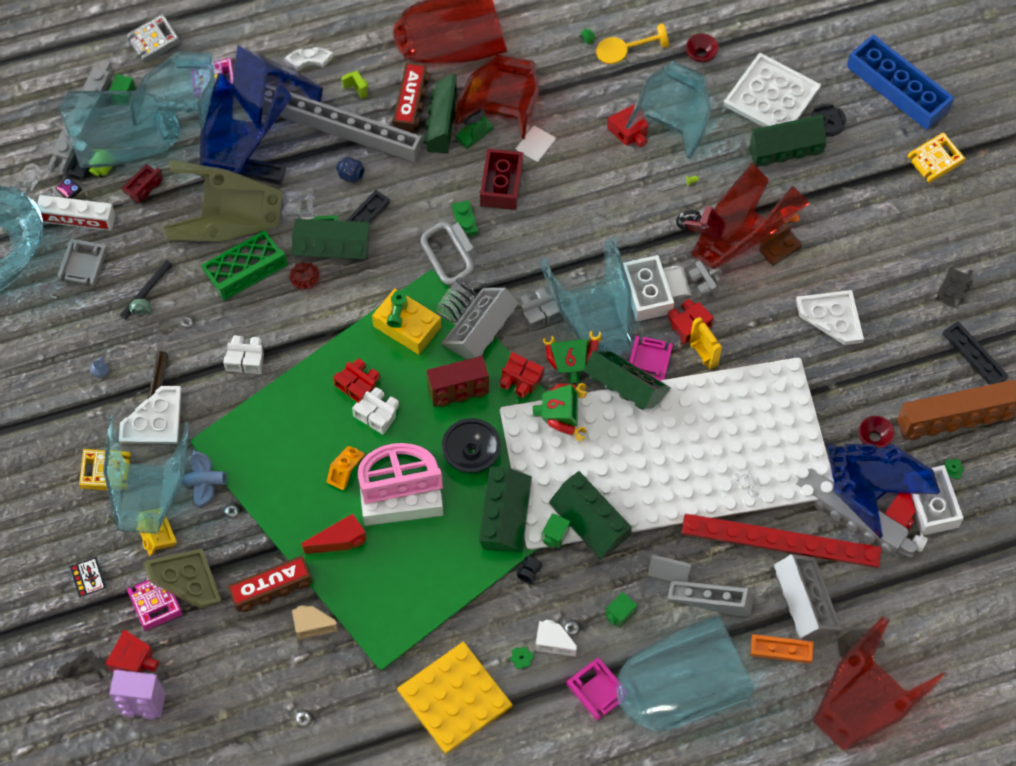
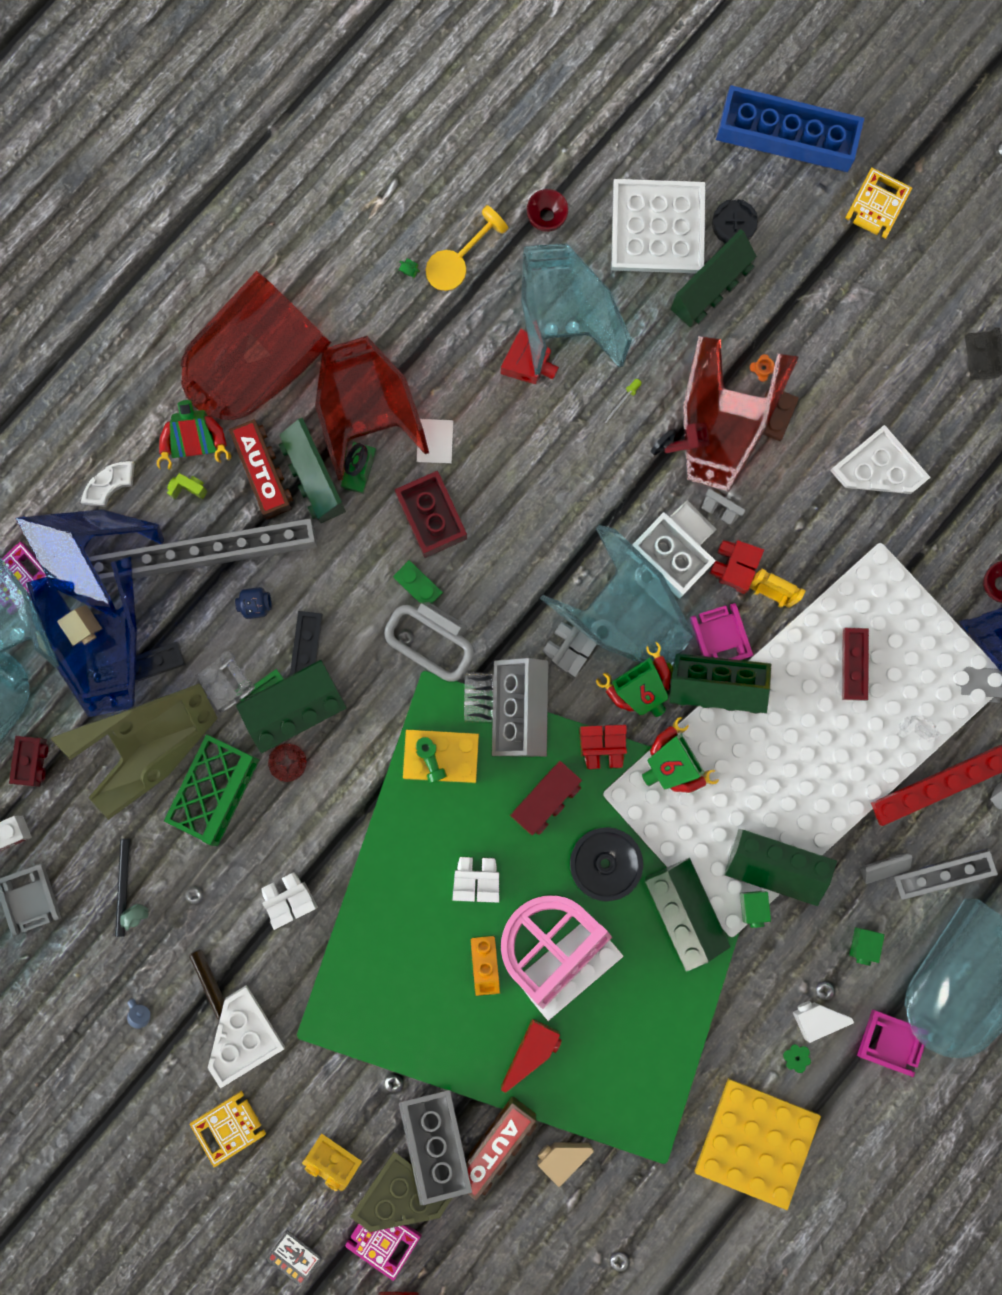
camera: 40 degrees left, 20 degrees up
clear light blue windscreen [103,415,189,534] -> none
sand blue plant [179,451,227,507] -> none
red hips [333,358,380,403] -> none
black wheel [516,556,543,584] -> none
none -> tan brick [57,605,102,646]
none -> torso [157,400,231,470]
none -> light grey slope [399,1090,472,1205]
none -> dark red plate [842,628,869,701]

